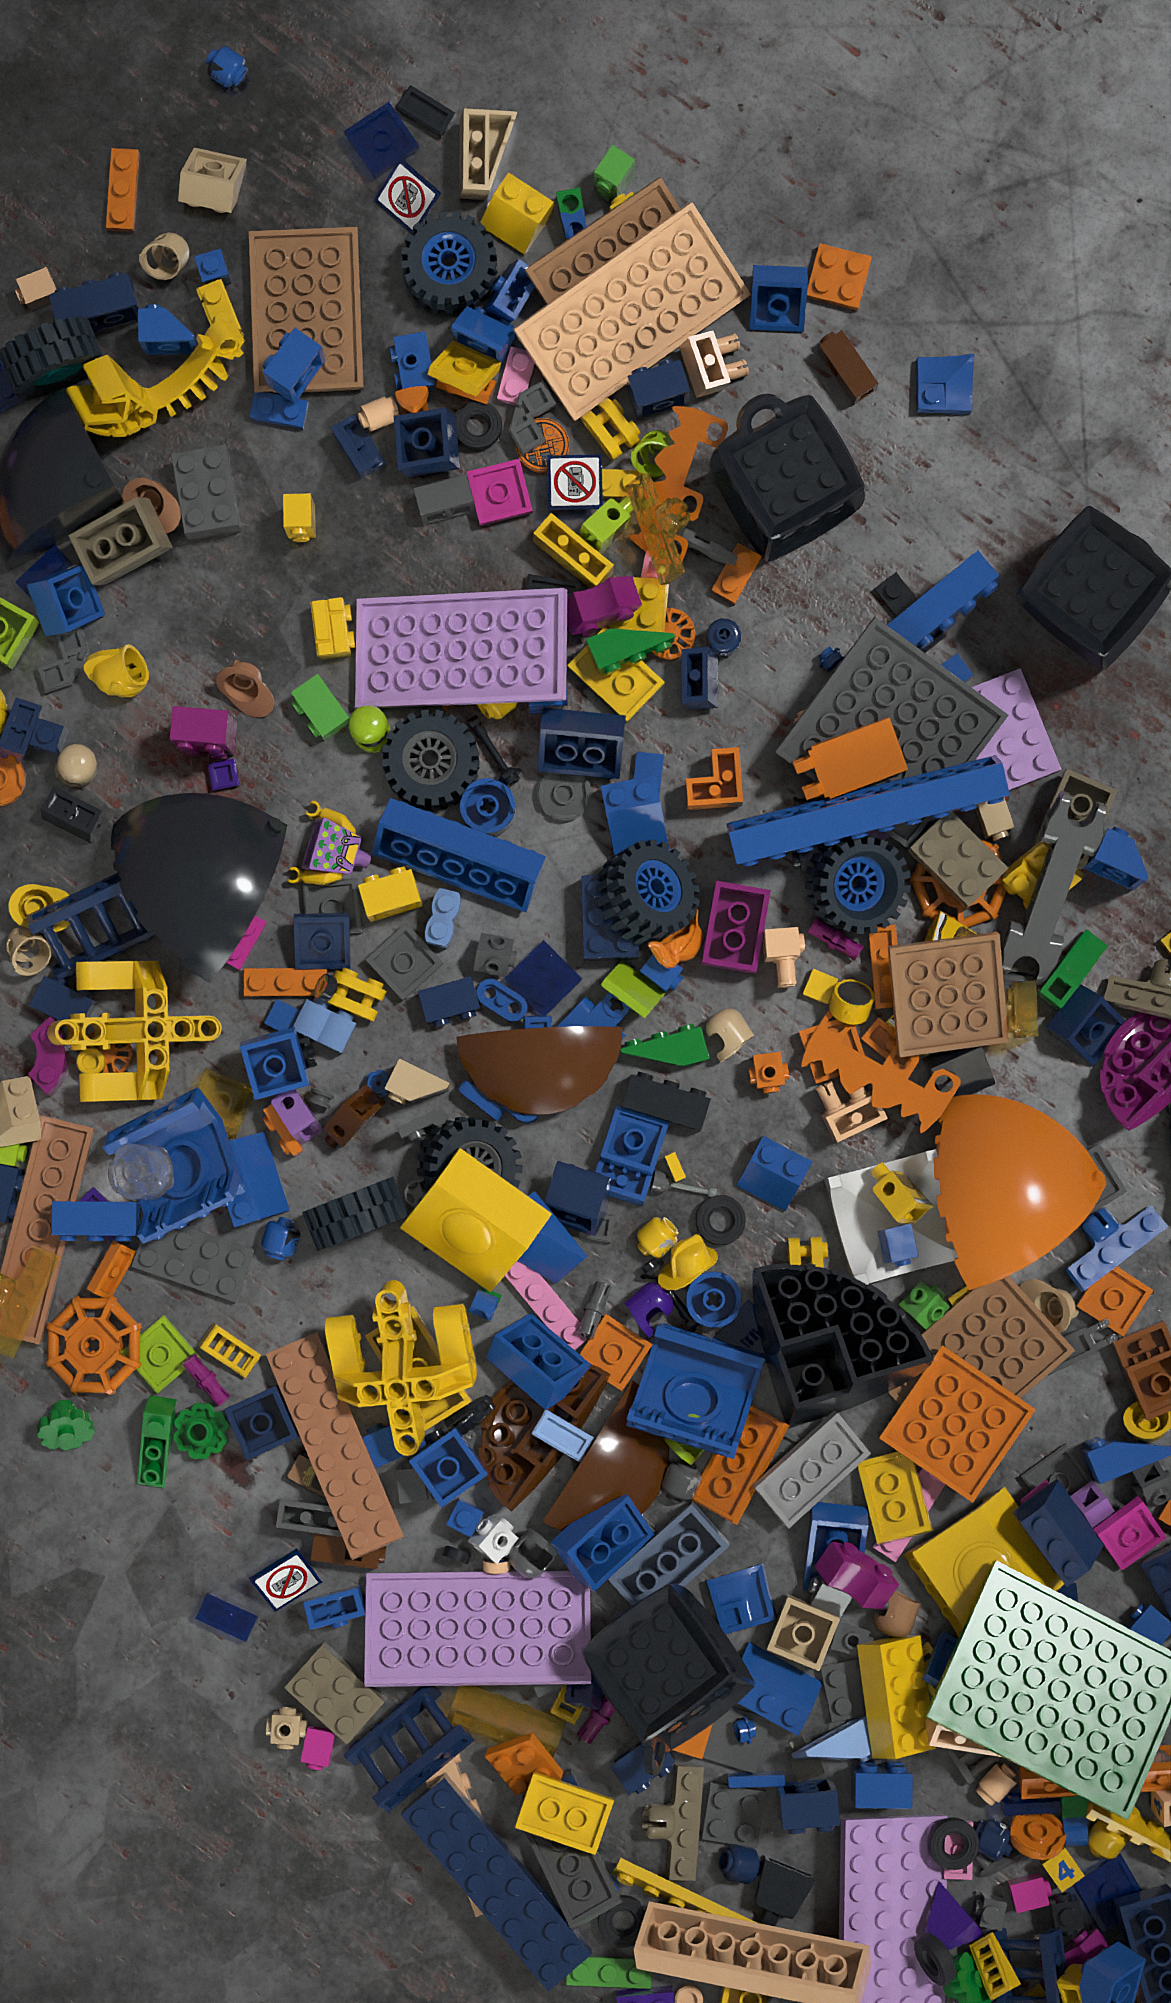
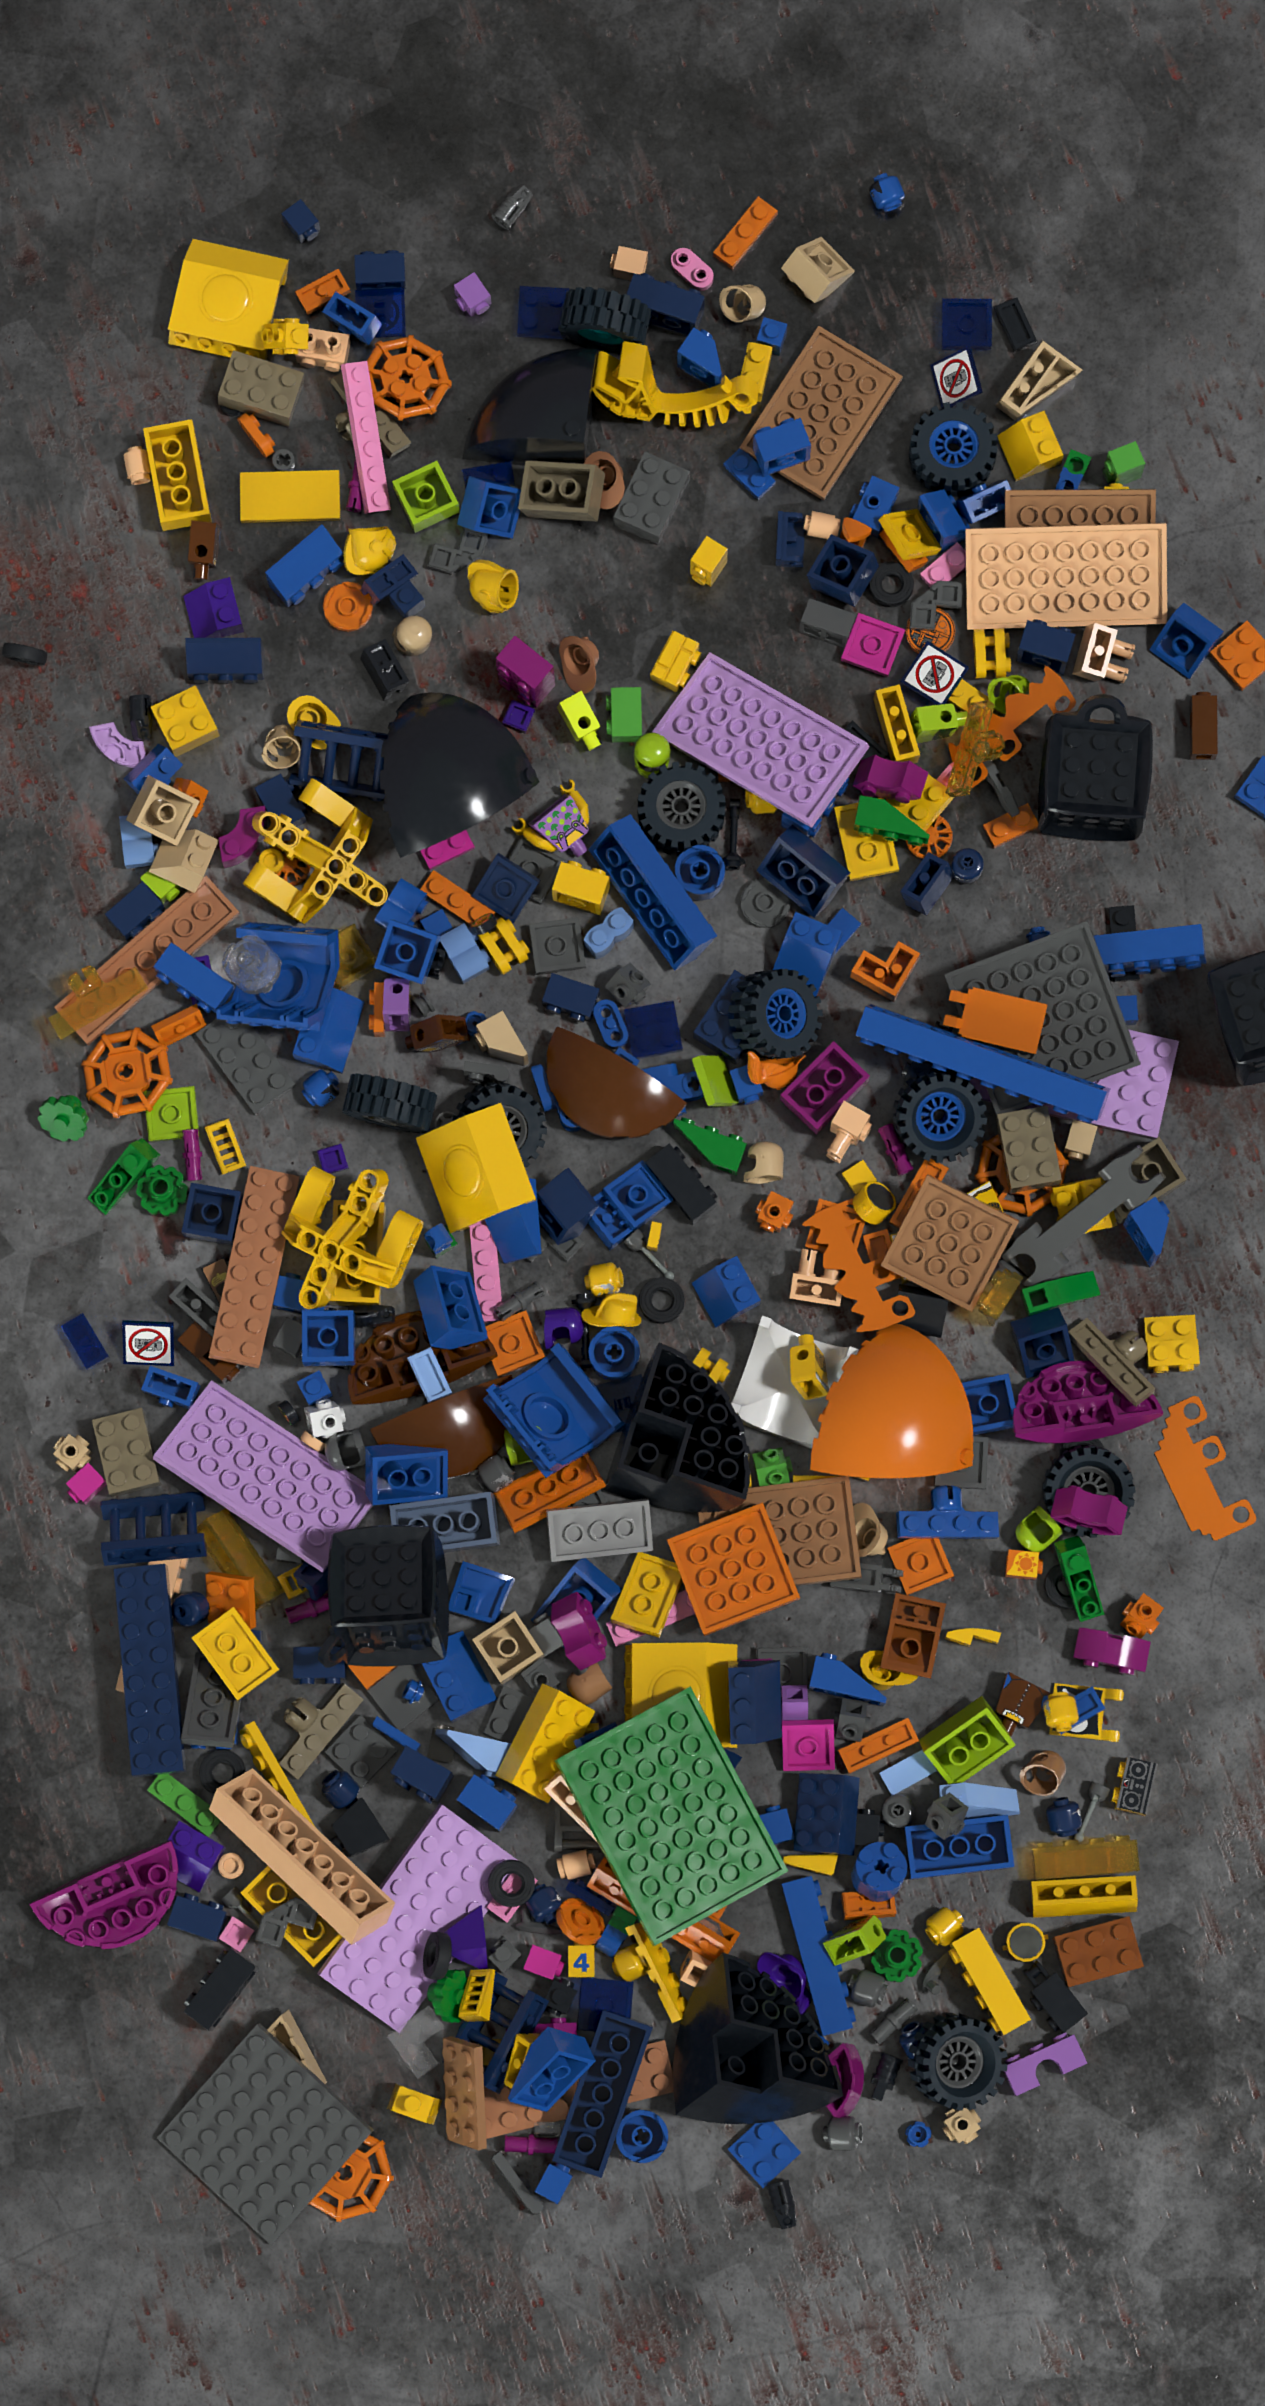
camera: 35 degrees right, 5 degrees down
brick [877,1224,919,1267] -> none
none -> dark blue head [172,1591,210,1627]
none -> dark purple tile [317,1144,349,1174]
none -> blue brick [374,878,429,930]
none -> neon yellow torso [557,691,602,751]
none -> bright pink plate [671,248,714,291]
none -> blue brick [962,1373,1016,1436]

